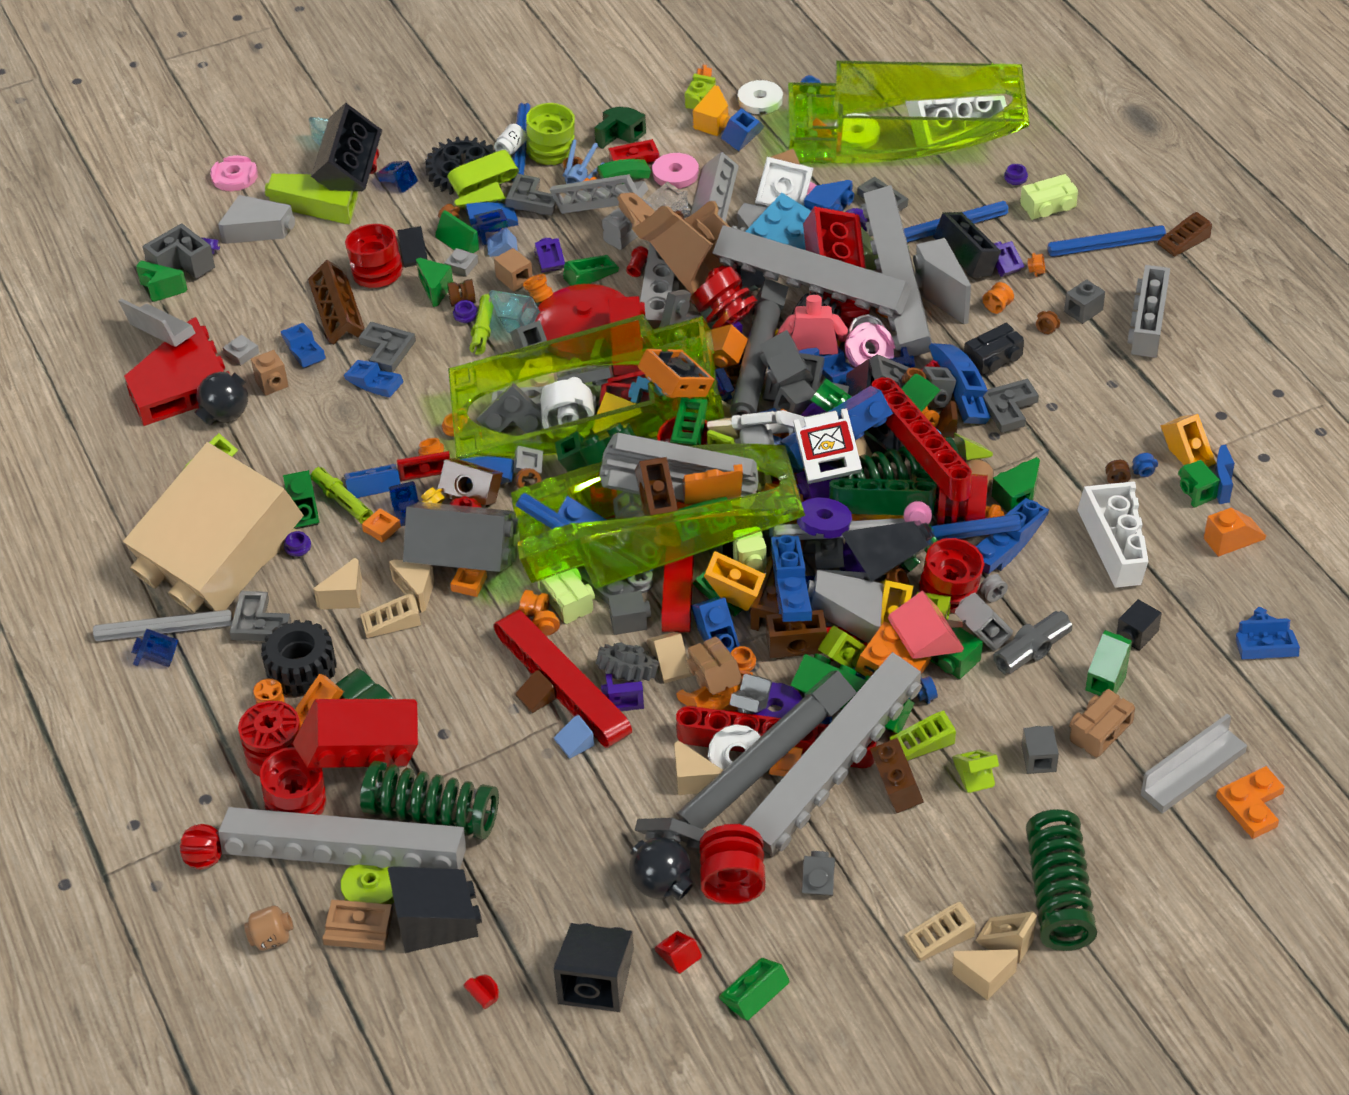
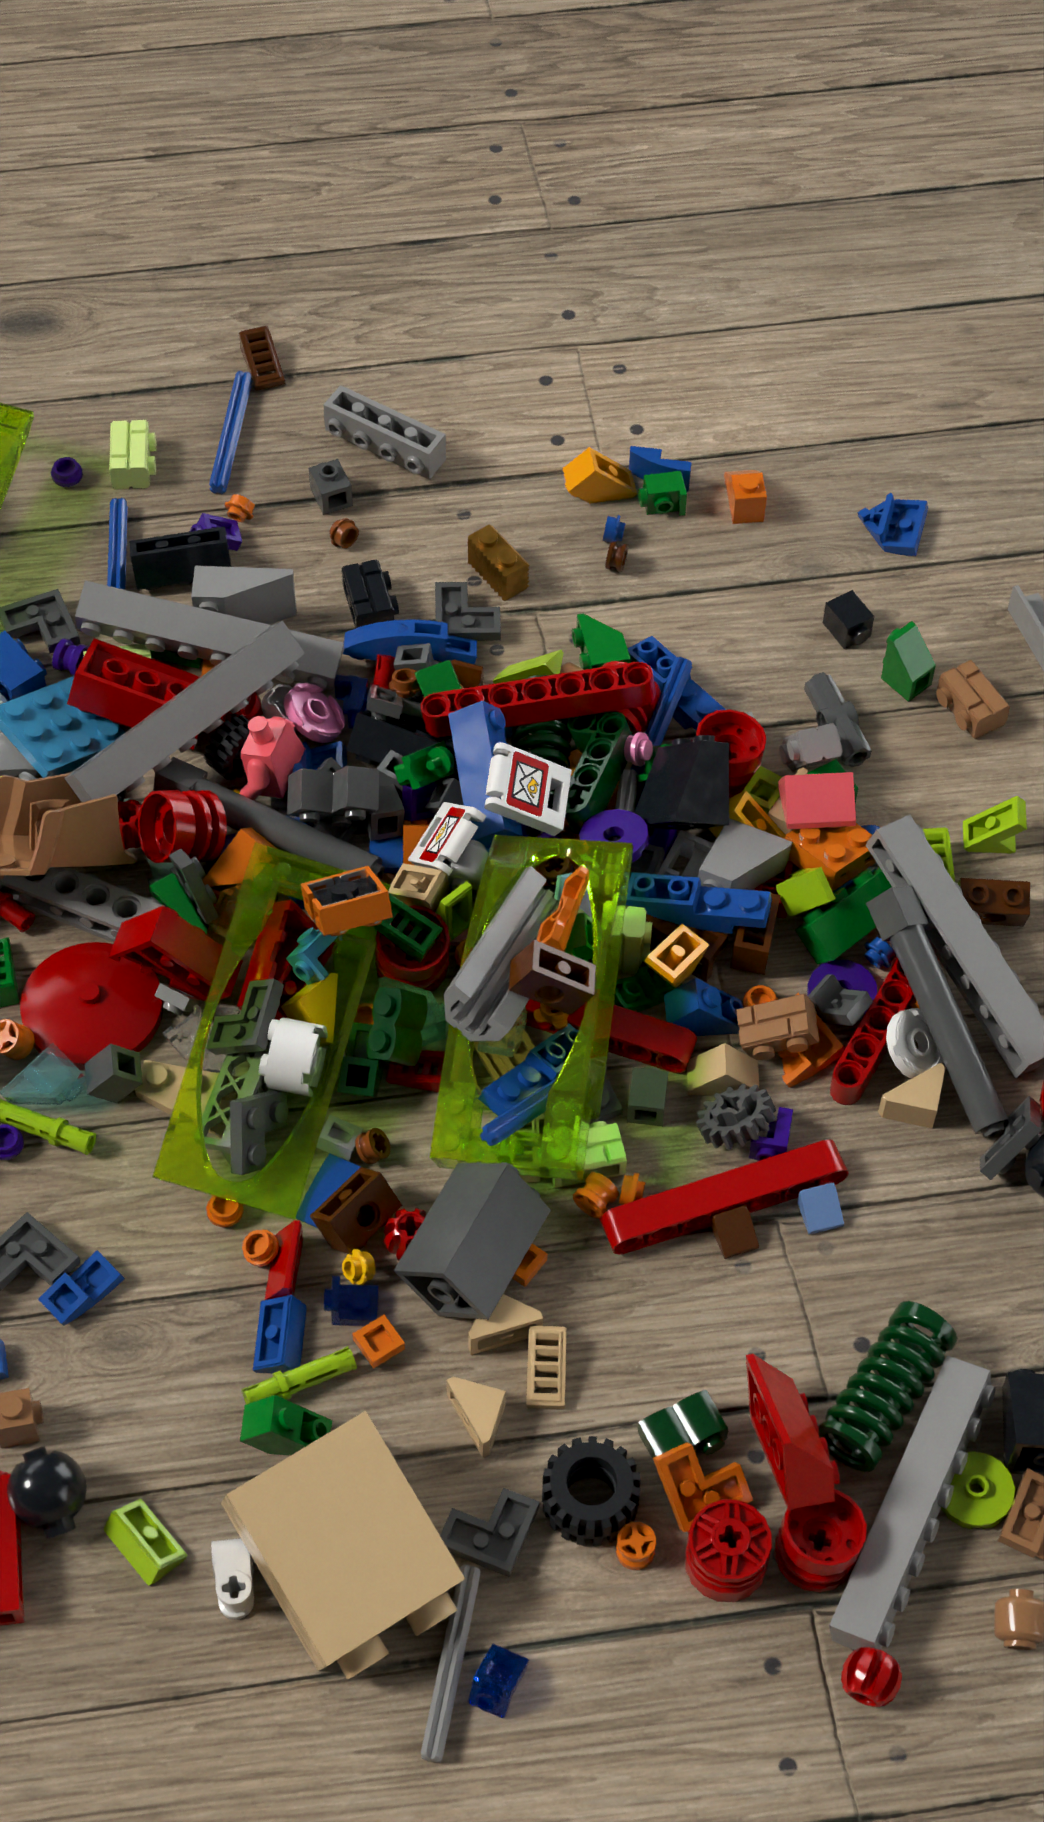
camera: 75 degrees left, 10 degrees up
orange wheel [982,282,1014,314] -> none
dark grey brick [1021,726,1059,774] -> none
white wedge [1077,482,1148,588] -> none
none -> pearl gold brick [468,524,530,601]

